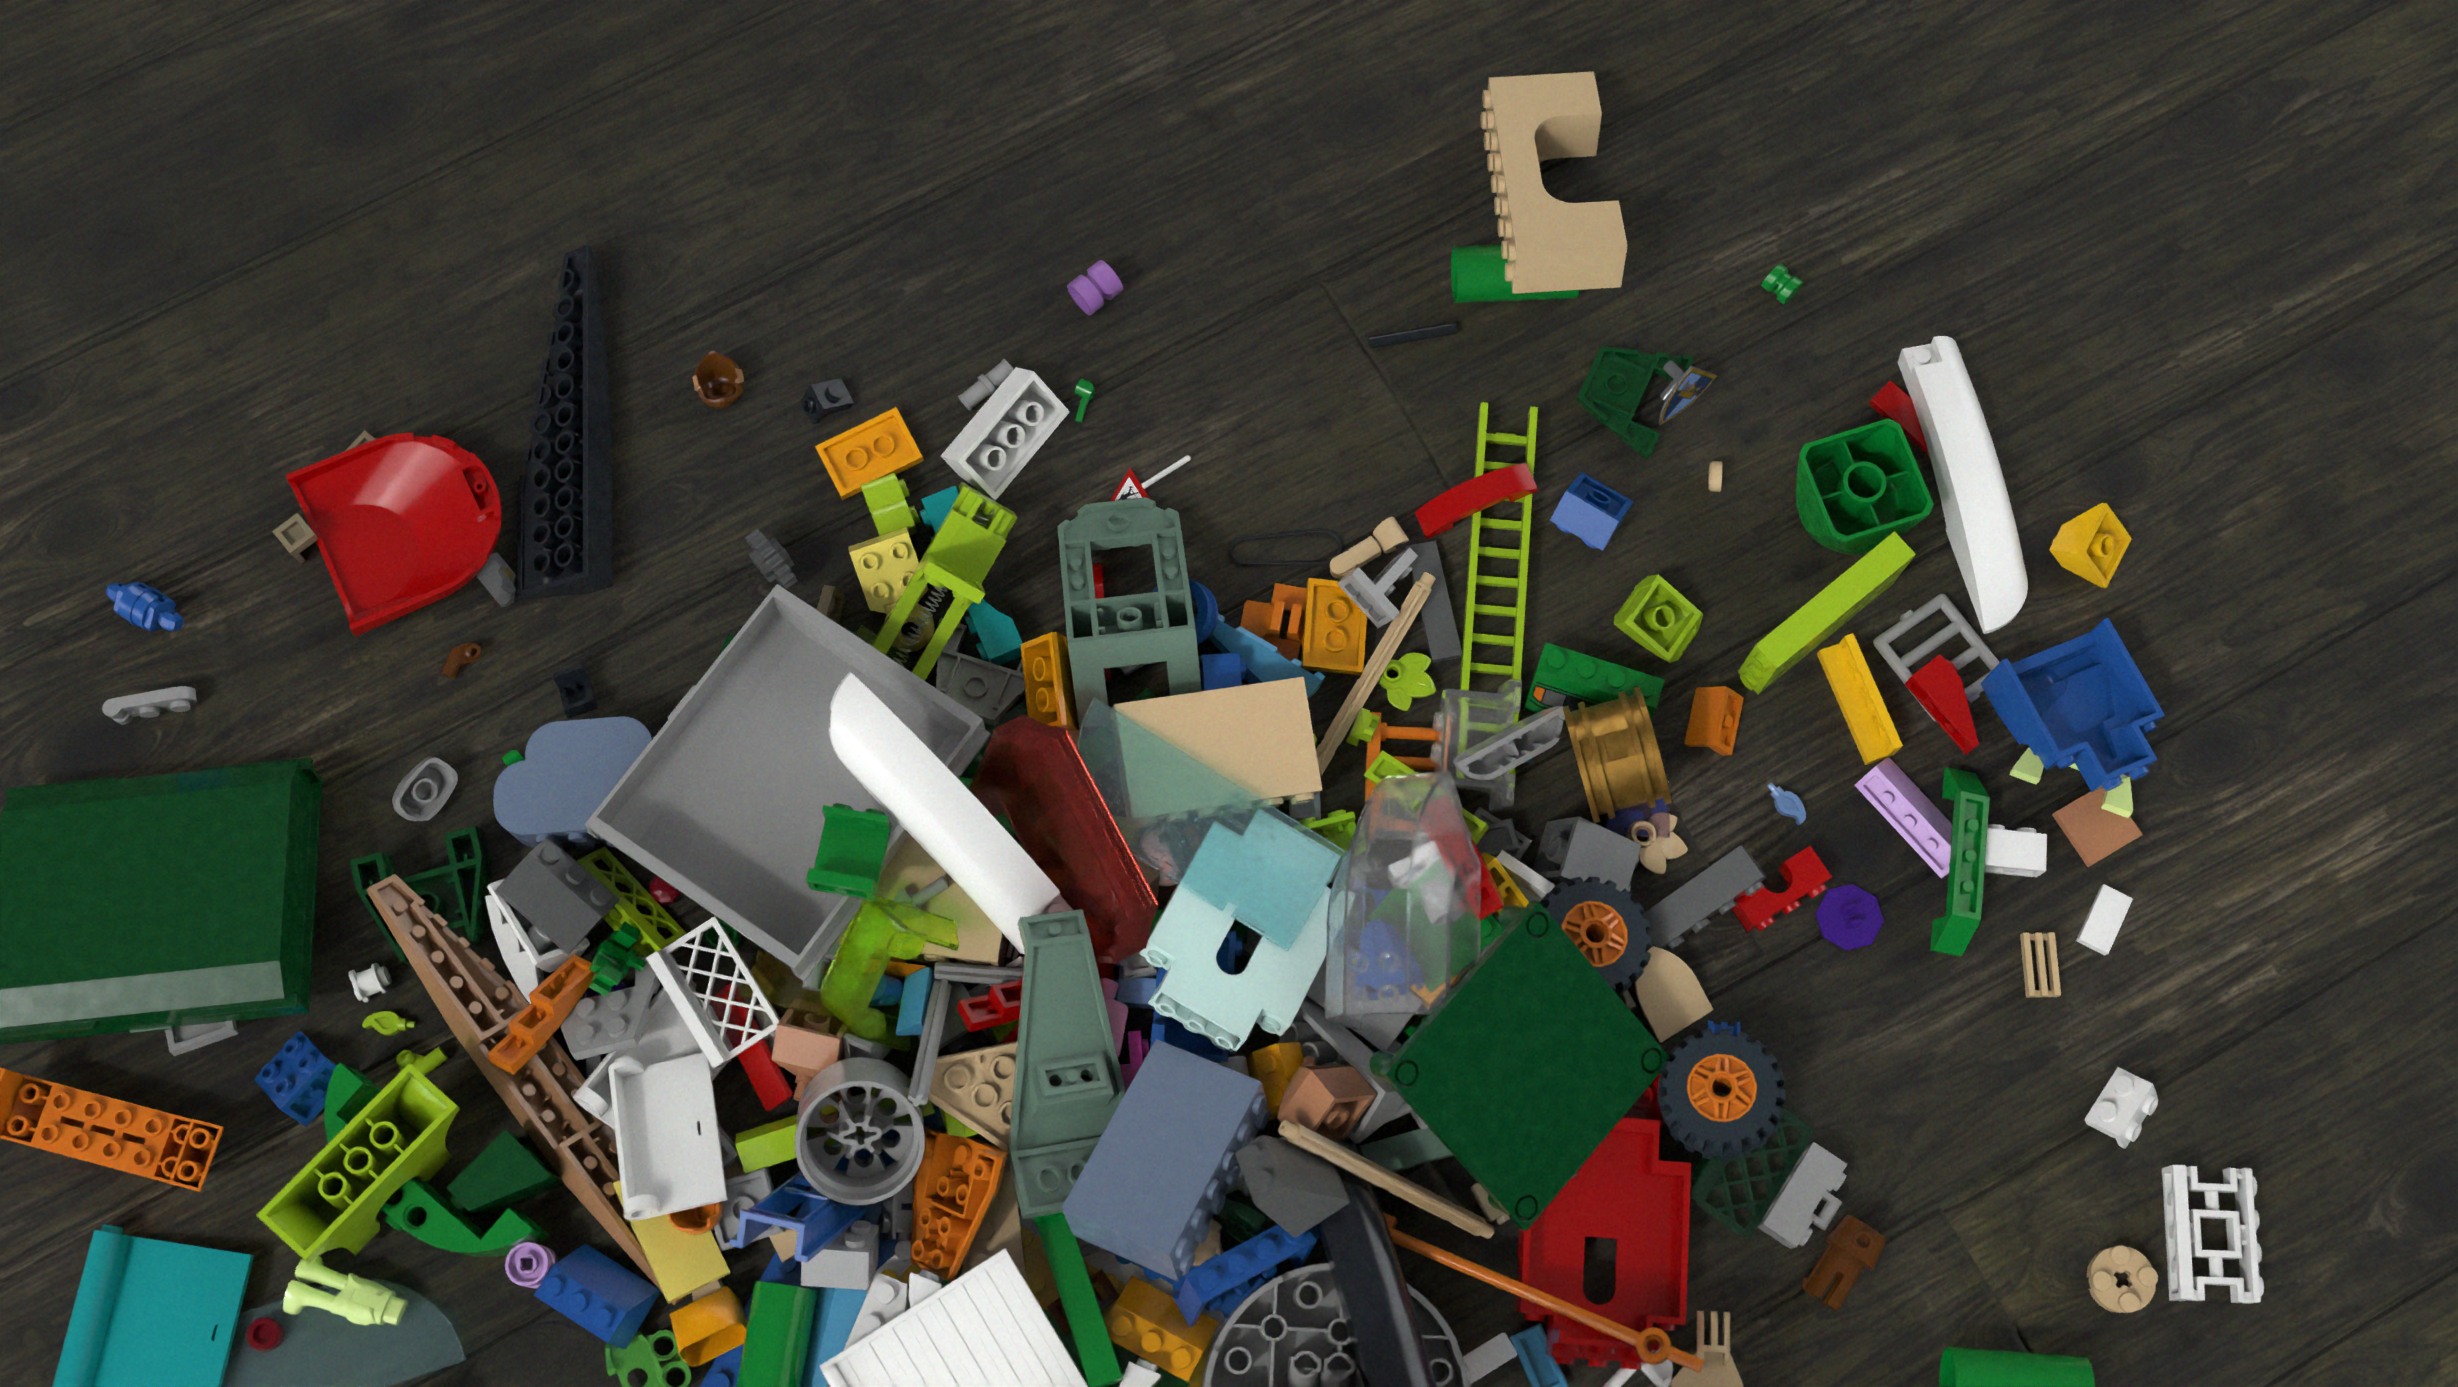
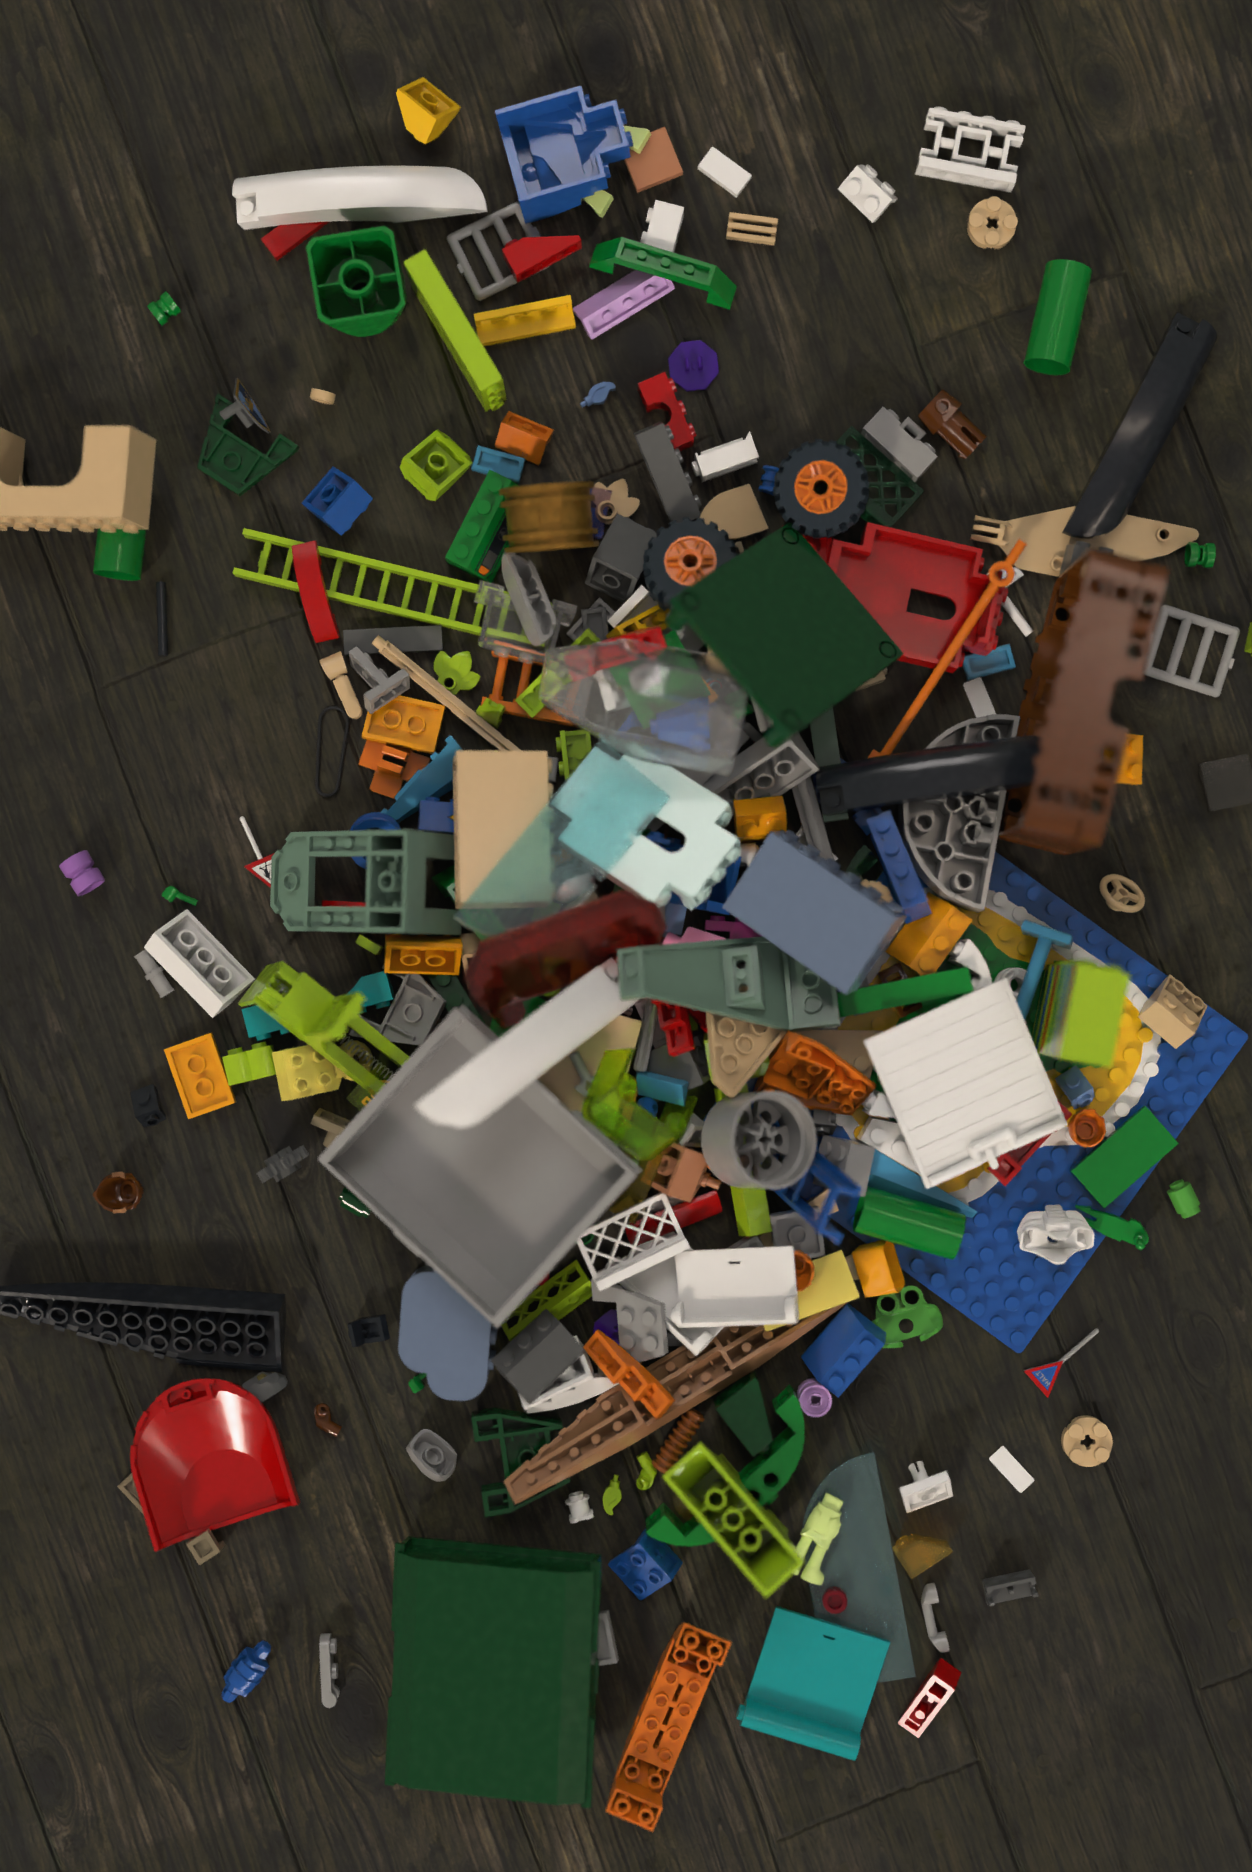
camera: 85 degrees left, 15 degrees up
green piece [589,921,647,996] -> none
green panel [806,803,892,901] -> none
light grey axle [908,978,952,1107] -> none
dark grey slope [1235,1135,1351,1238] -> none
nougat piece [1278,1056,1377,1142] -> none
tan piece [1278,1120,1495,1239] -> none
none -> lime tile [356,934,384,955]
none -> dark azure tile [471,445,525,484]
none -> dark orange piece [651,1408,705,1474]
none -> white window [691,431,759,482]

